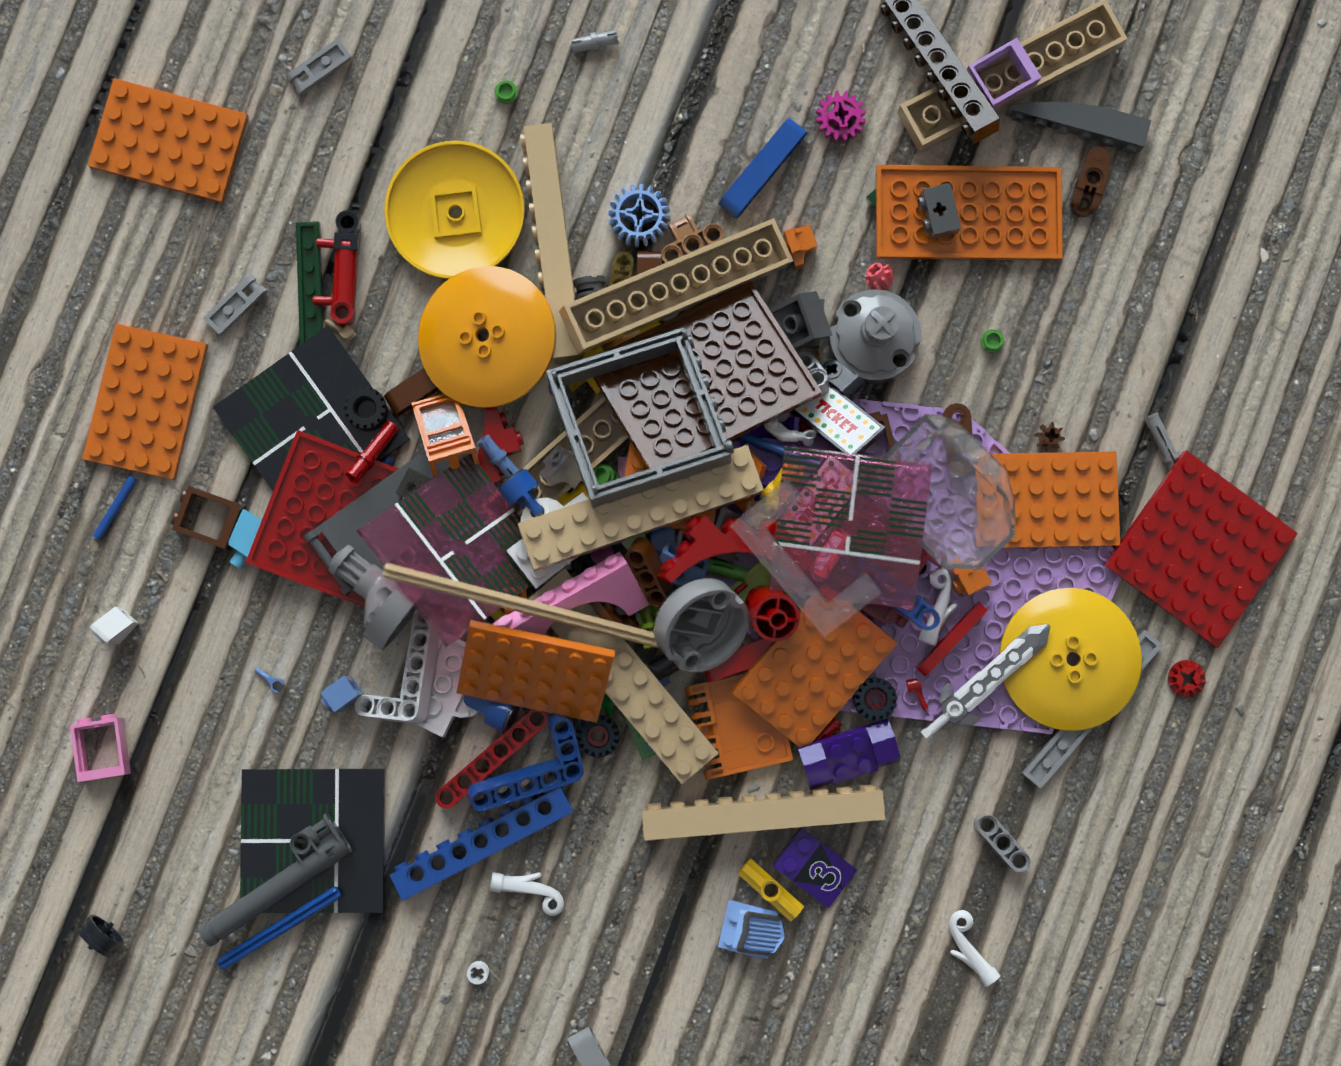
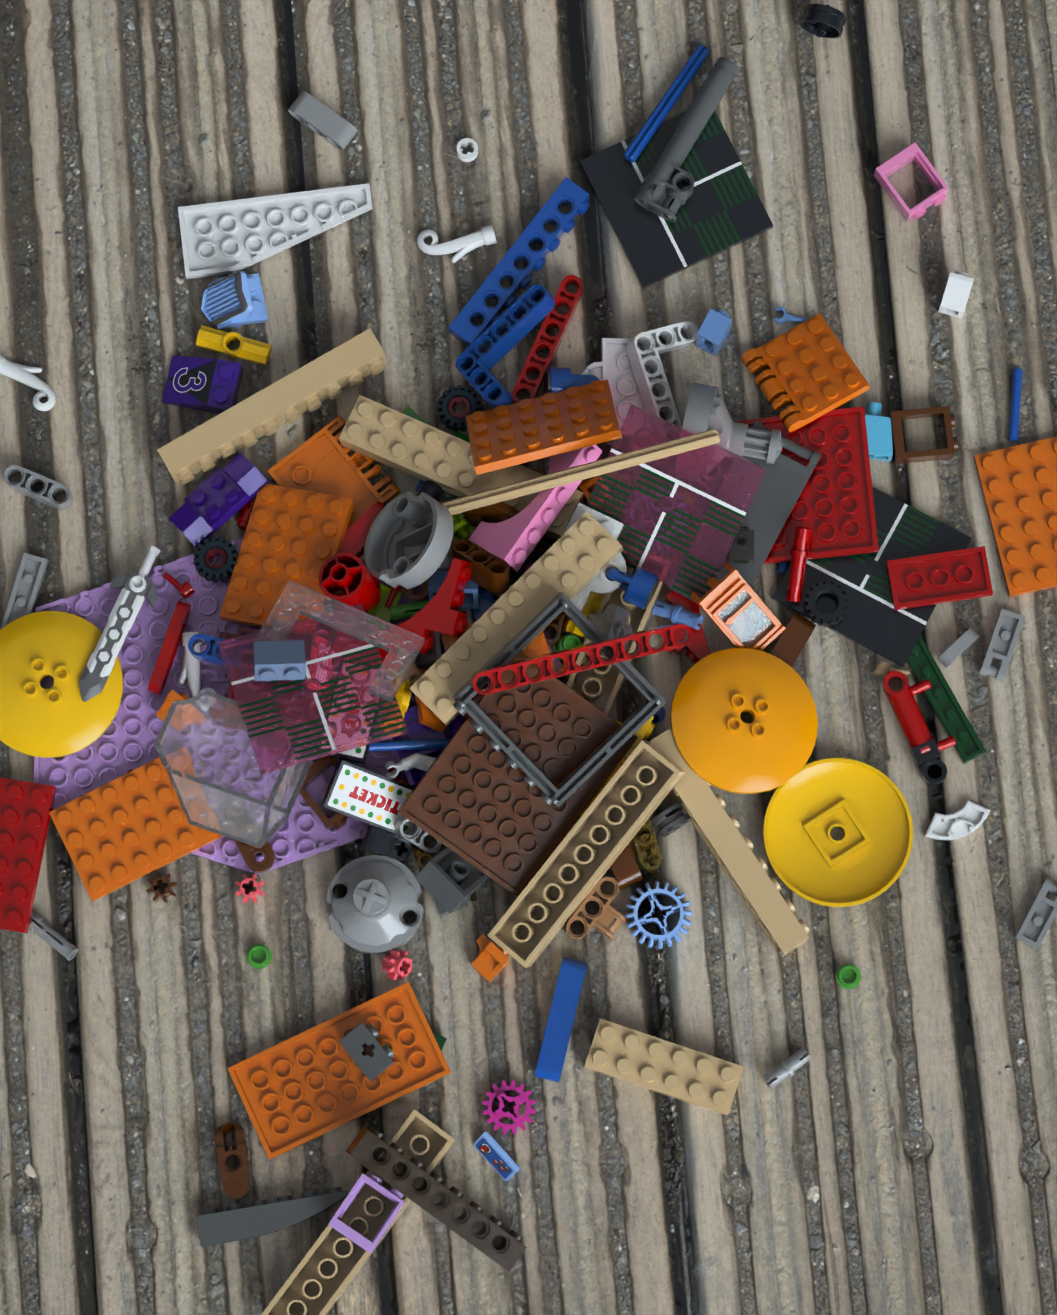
camera: 160 degrees right, 5 degrees down
none -> white wing [178,183,373,279]
none -> coral gear [235,874,265,904]
none -> sand blue brick [253,640,306,681]
none -> red beam [470,623,692,695]
none -> slope [474,1131,520,1181]
none -> tan brick [584,1018,744,1116]
none -> orange hinge [740,313,870,432]
none -> red plate [887,546,993,611]
none -> white tile [925,800,991,840]
none -> light grey beam [938,628,980,668]

